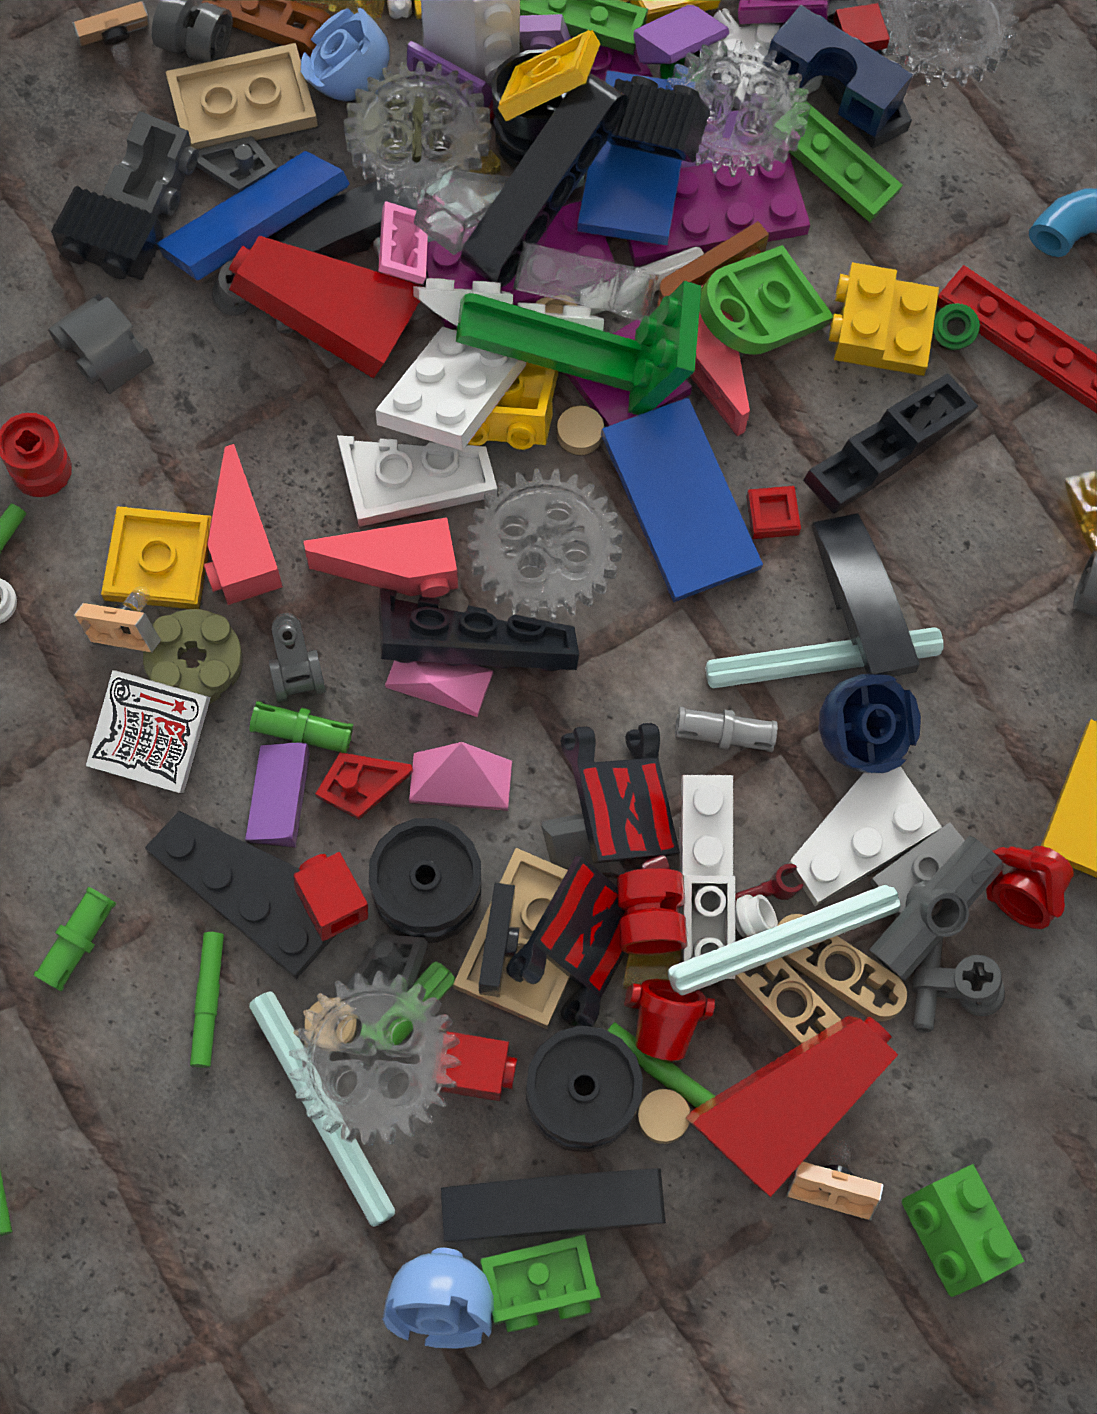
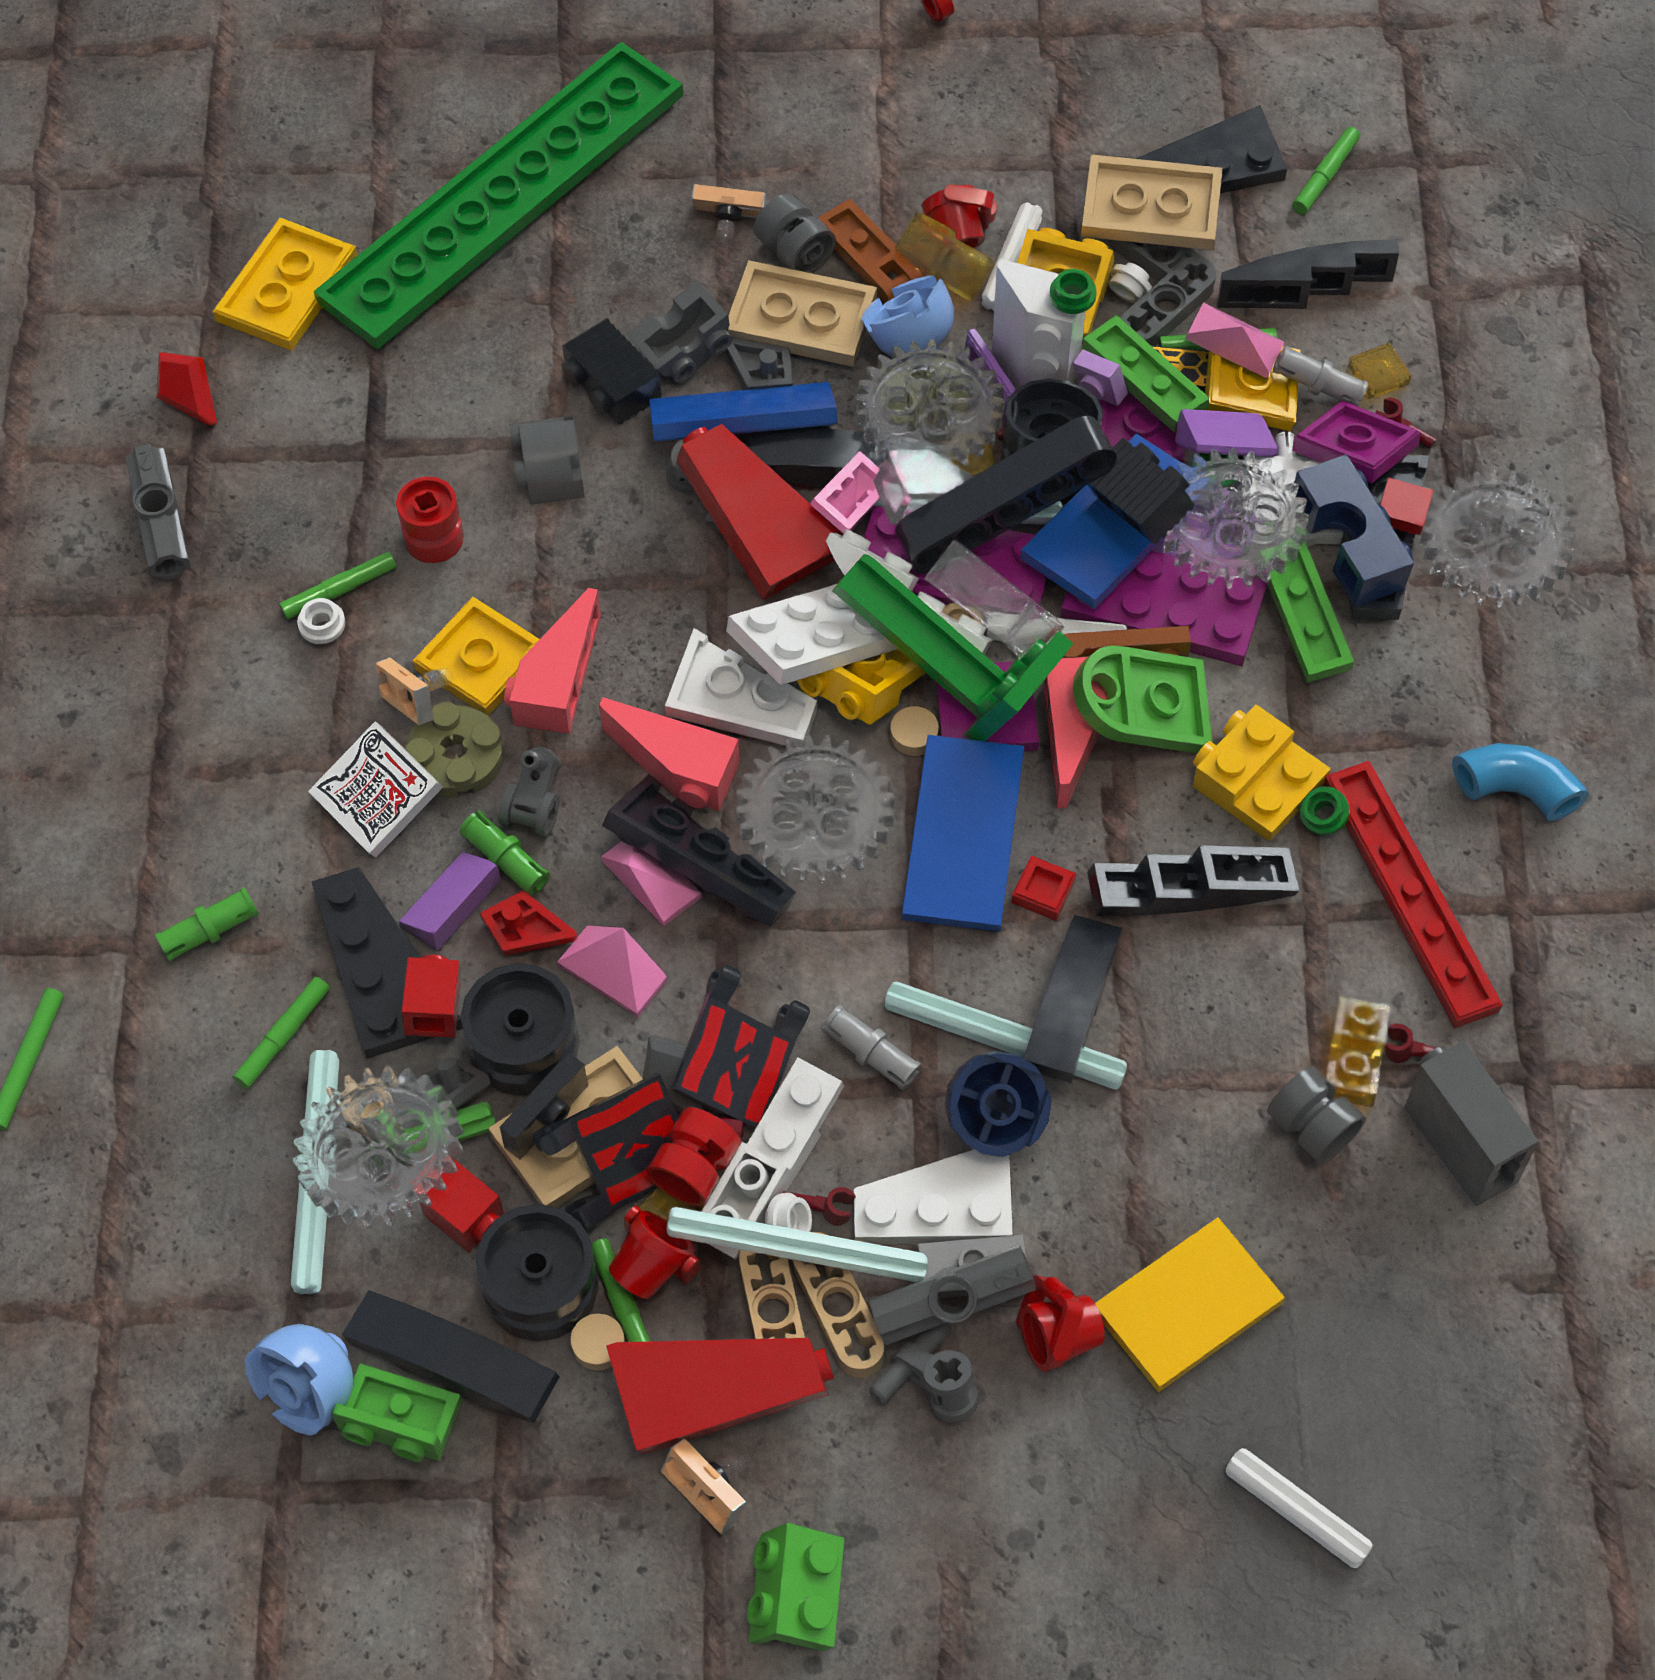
camera: 35 degrees right, 10 degrees down
yellow tile [498,30,600,121] -> none

